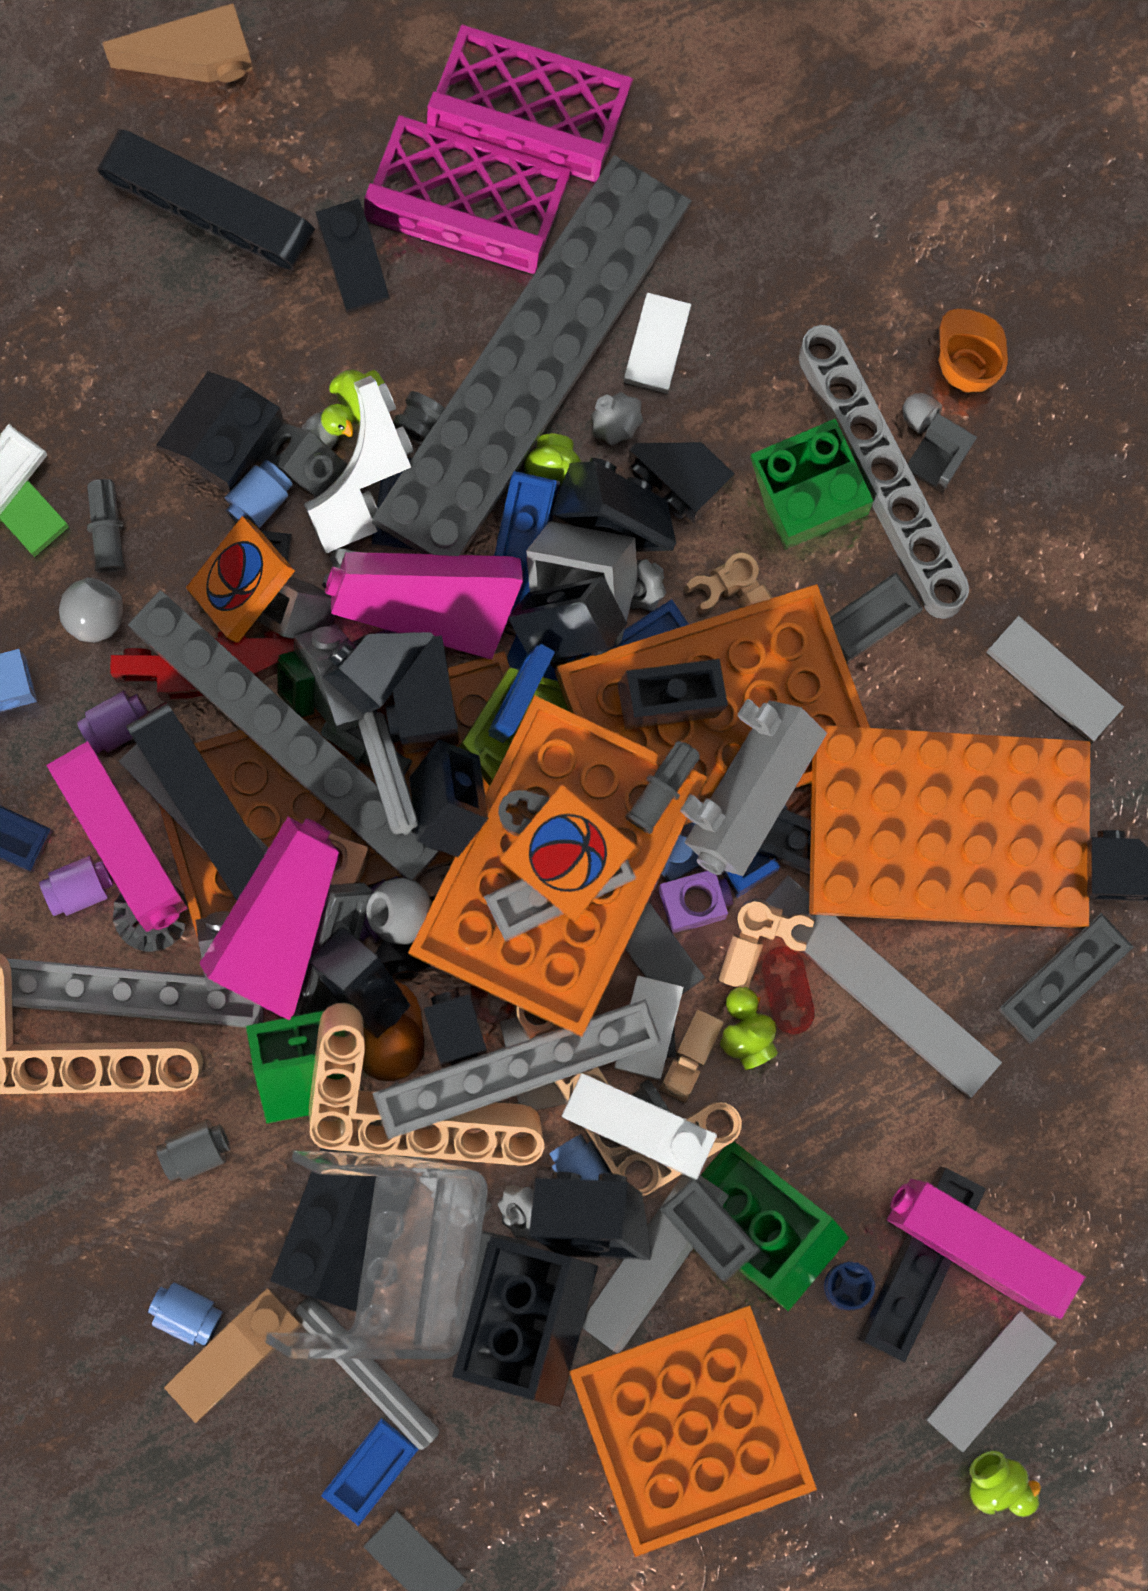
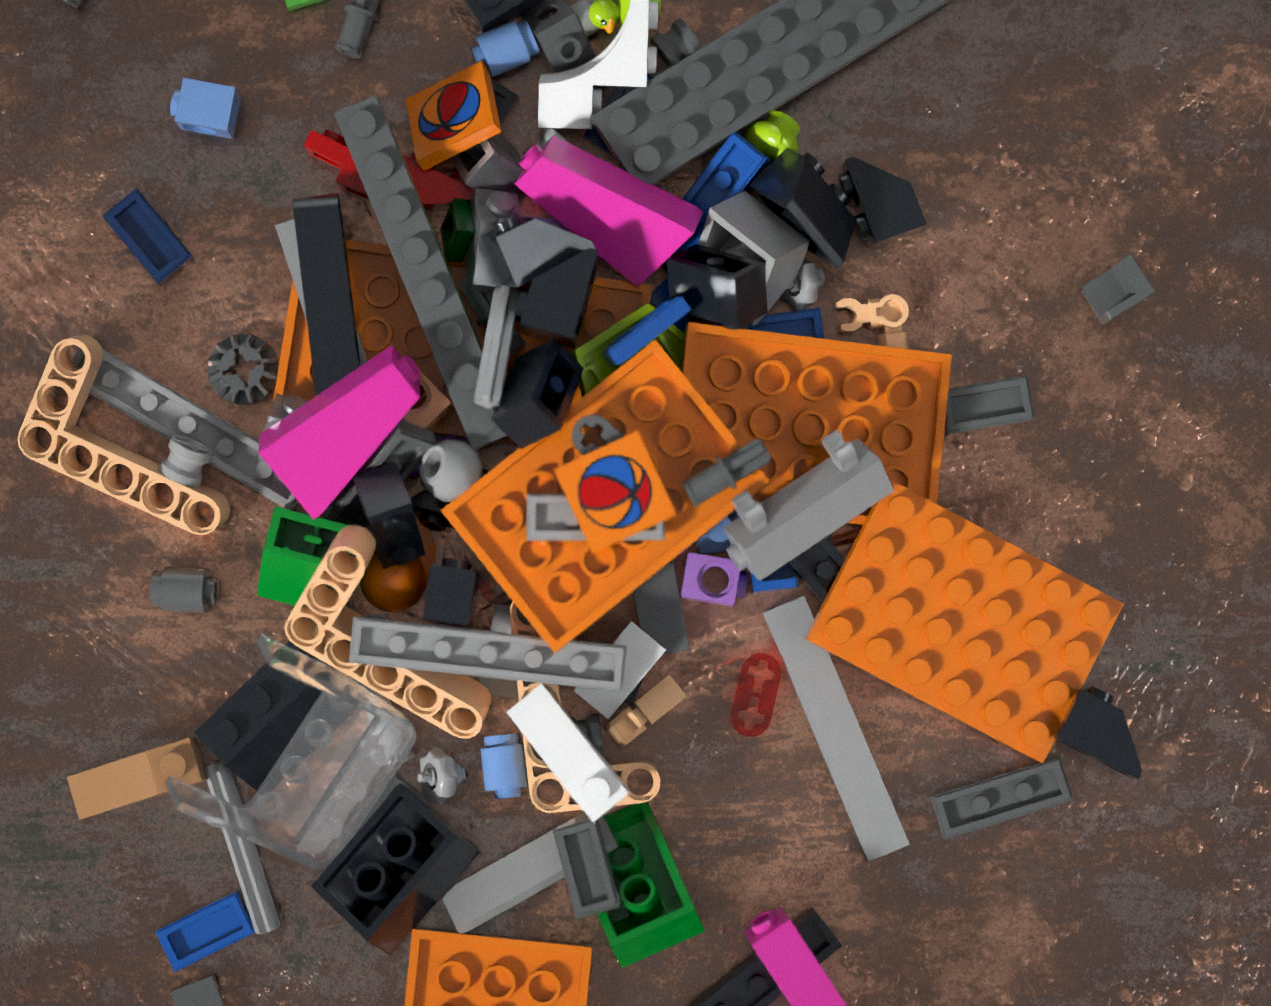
camera: 30 degrees right, 5 degrees up
medium lavender brick [39,855,113,916] -> none
dark pink slope [46,741,188,932] -> none
light grey piece [59,578,124,643] -> none
medium lavender brick [77,690,148,754] -> none
medium blue brick [148,1282,224,1346] -> none
black slope [529,1172,651,1260] -> none
light grey piece [591,392,644,445] -> none
black brick [617,659,728,729] -> none
white tile [624,293,691,394] -> none
light nougat bar [718,898,814,988] -> none
lime animal [720,987,778,1070] -> none
green slope [750,418,874,550] -> none
light grey beam [799,325,969,619] -> none
dark blue wheel [823,1262,875,1311] -> none
light grey hinge [903,393,942,434] -> none
orange cap [938,308,1008,392] -> none
light grey tile [986,616,1124,744] -> none
none -> light grey wheel [158,435,213,487]

